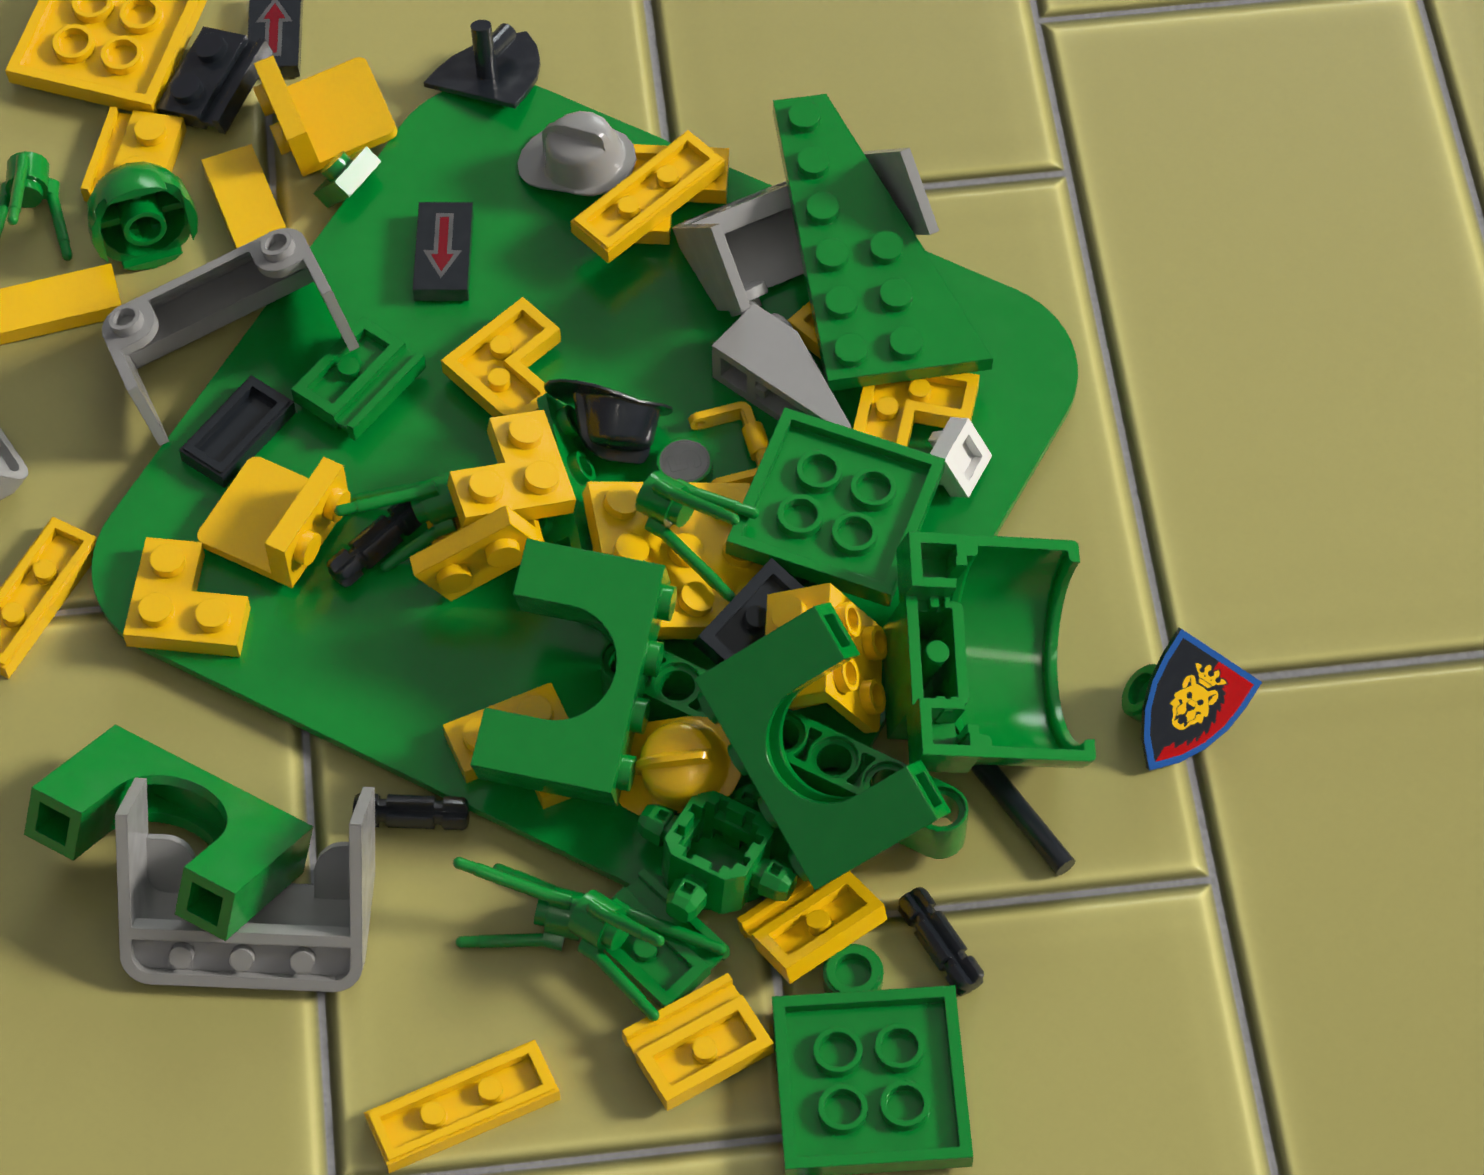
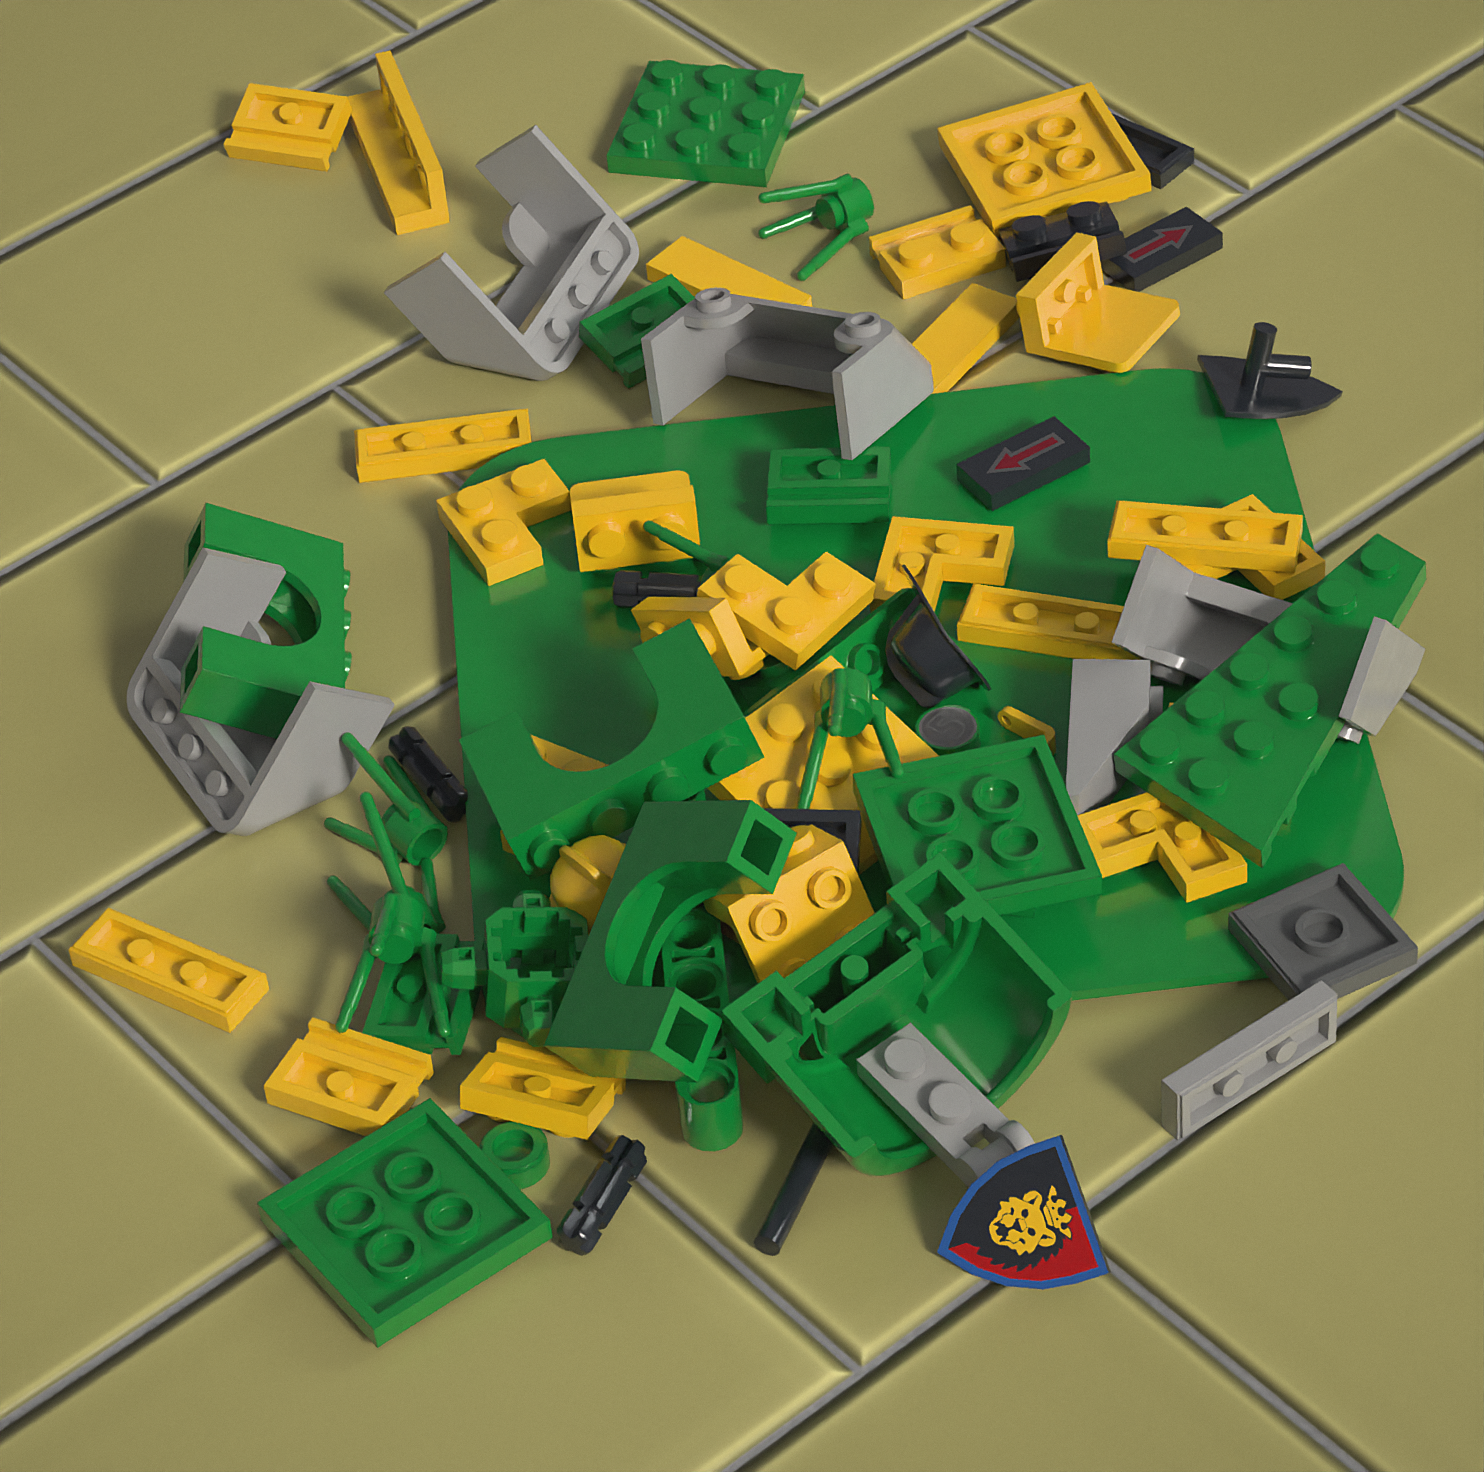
camera: 60 degrees right, 15 degrees down
green cylinder [87,161,198,271] -> none
black tile [179,375,296,488] -> none
plate [313,146,381,208] -> none
light grey piece [517,111,637,196] -> none
white tile [928,417,992,498] -> none
none -> green plant [324,732,448,866]
none -> green plate [579,274,695,389]
none -> light grey plate [857,1023,1035,1187]
none -> yellow tile [957,584,1141,660]
none -> light grey tile [1161,980,1338,1140]
none -> dark grey tile [1228,863,1418,1001]

